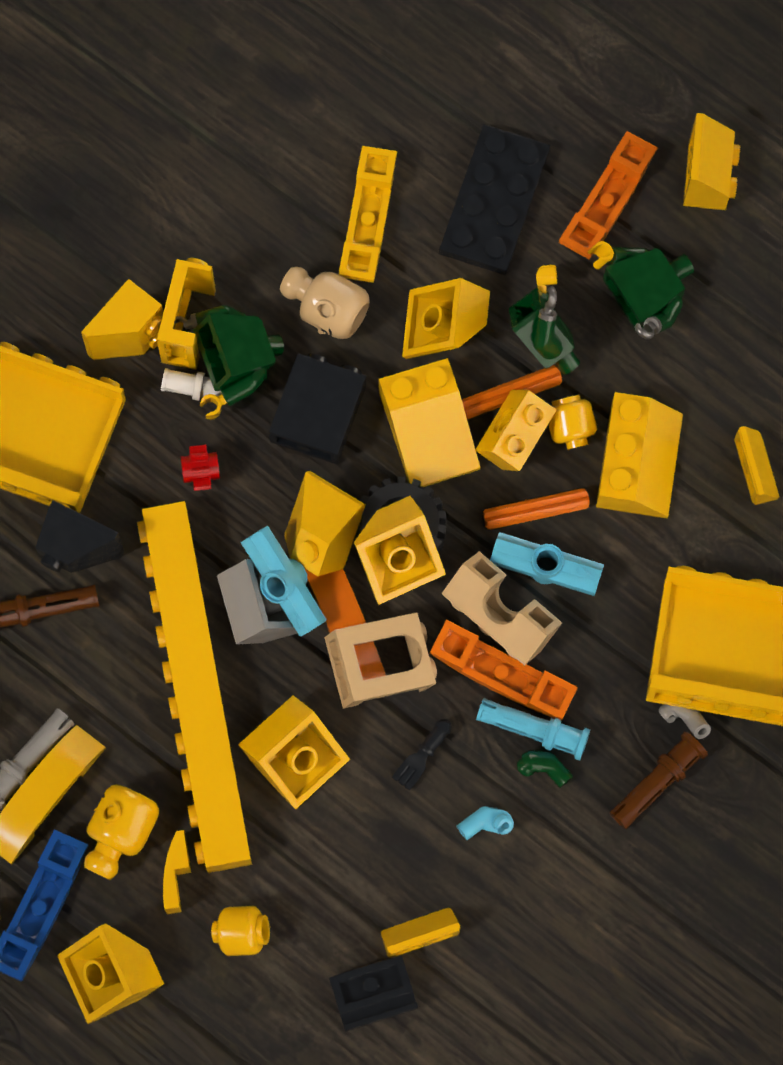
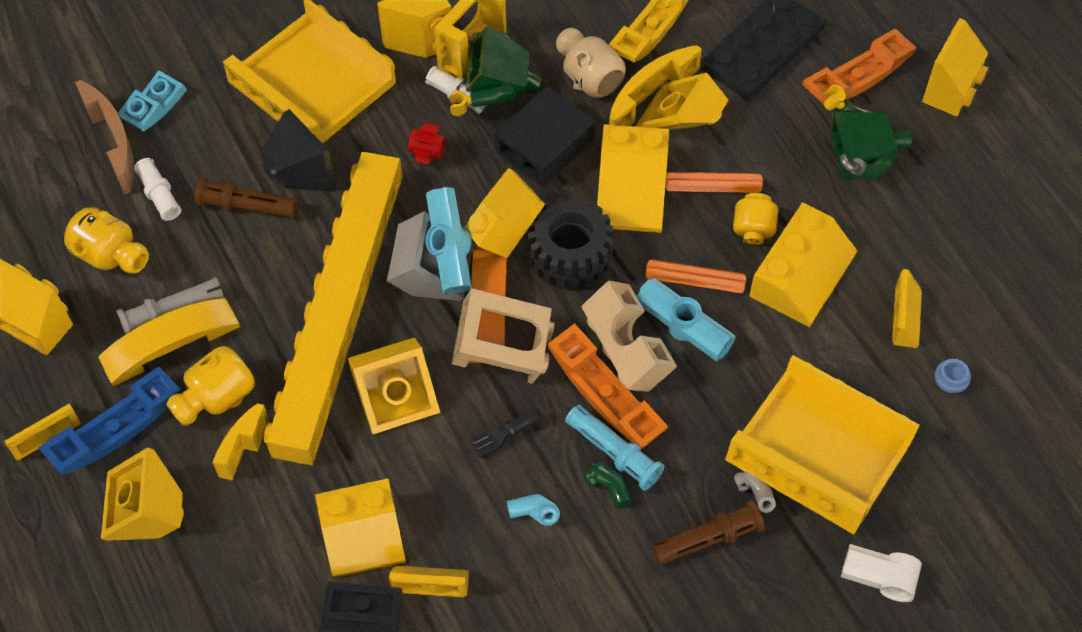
camera: 25 degrees right, 15 degrees down
yellow head [211,906,270,956] -> none
yellow slope [354,496,446,605] -> none
yellow brick [475,390,556,471] -> none
dark green torso [509,265,580,375] -> none
none -> yellow slope [315,479,406,579]
none -> yellow slope [609,45,702,126]

